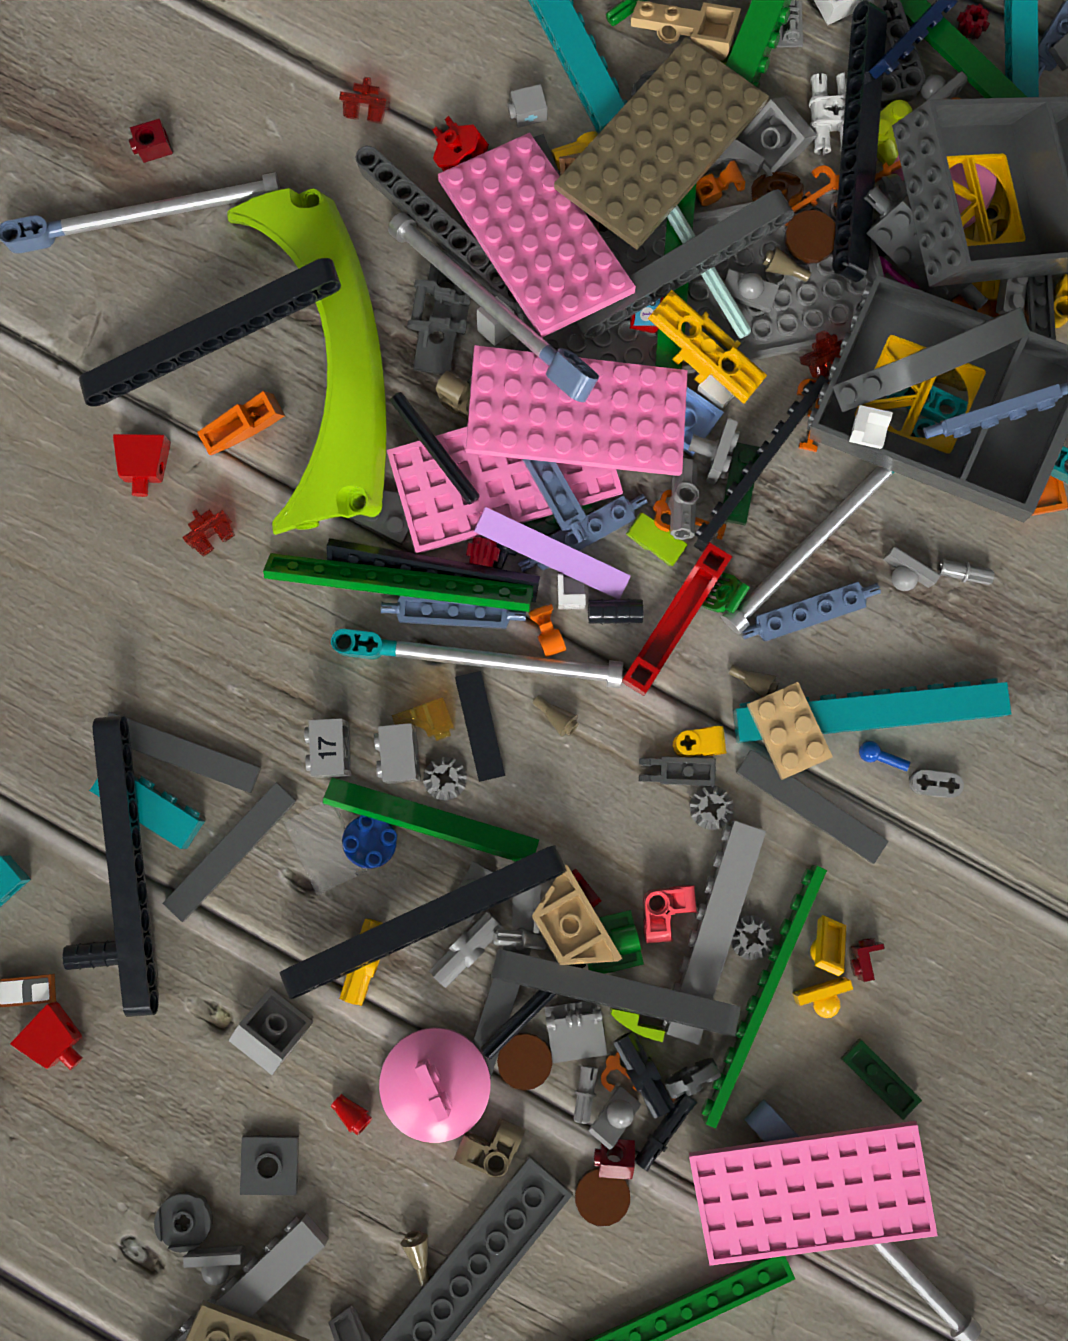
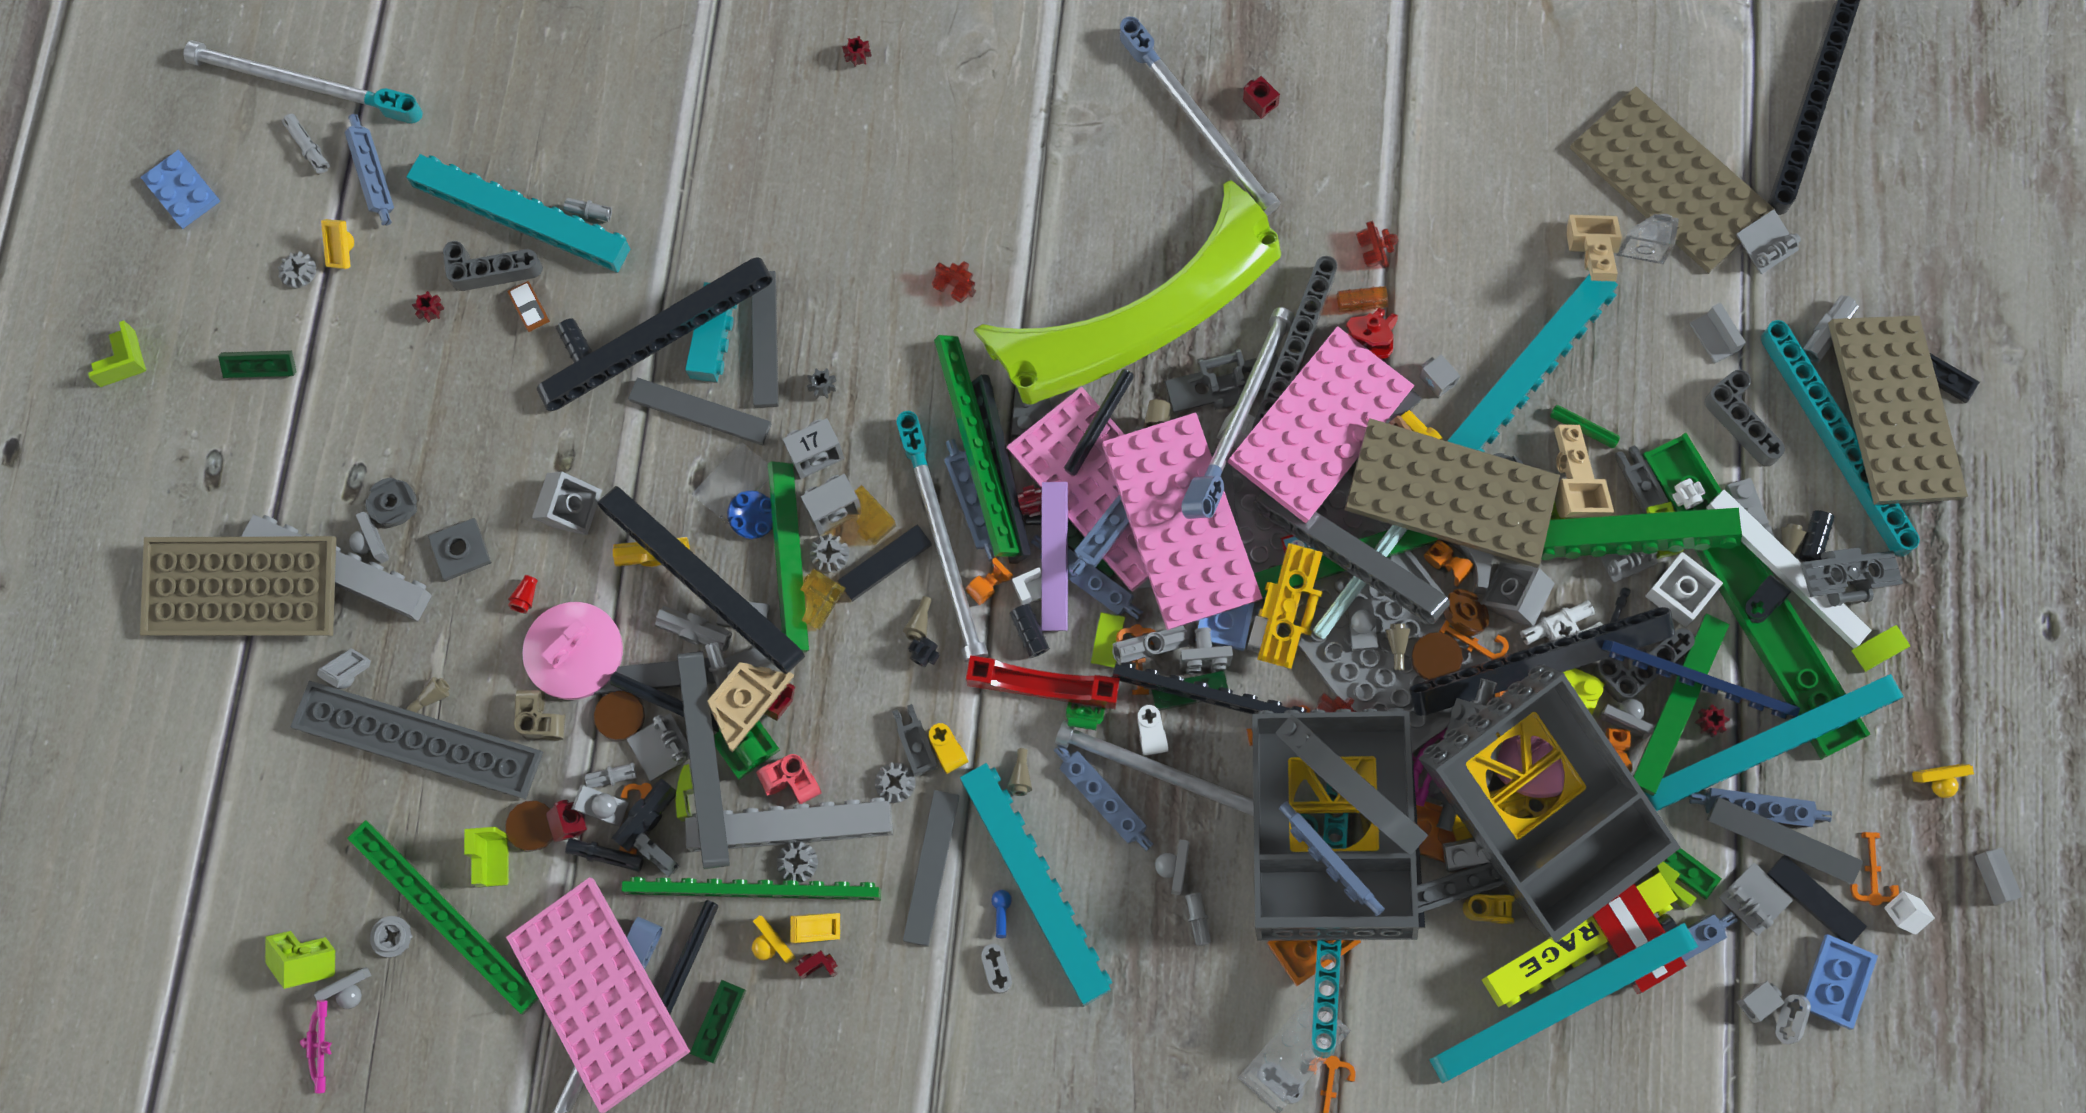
camera: 70 degrees right, 10 degrees down
red torso [10,1001,83,1071] -> none
black beam [79,258,341,407] -> none
red torso [113,434,171,497] -> none
orange slope [197,391,285,455] -> none
tan plate [747,682,833,780] -> none
white panel [849,405,893,449] -> none
none -> lime panel [464,827,509,888]
none -> black axle [661,900,718,1014]
none -> clear yellow arch [800,568,845,630]
none -> dark grey gear [807,368,836,399]
none -> black gear [908,637,940,668]
none -> white piece [1137,705,1168,756]
none -> clear orange axle [1337,286,1388,312]
none -> black piece [1610,587,1631,623]

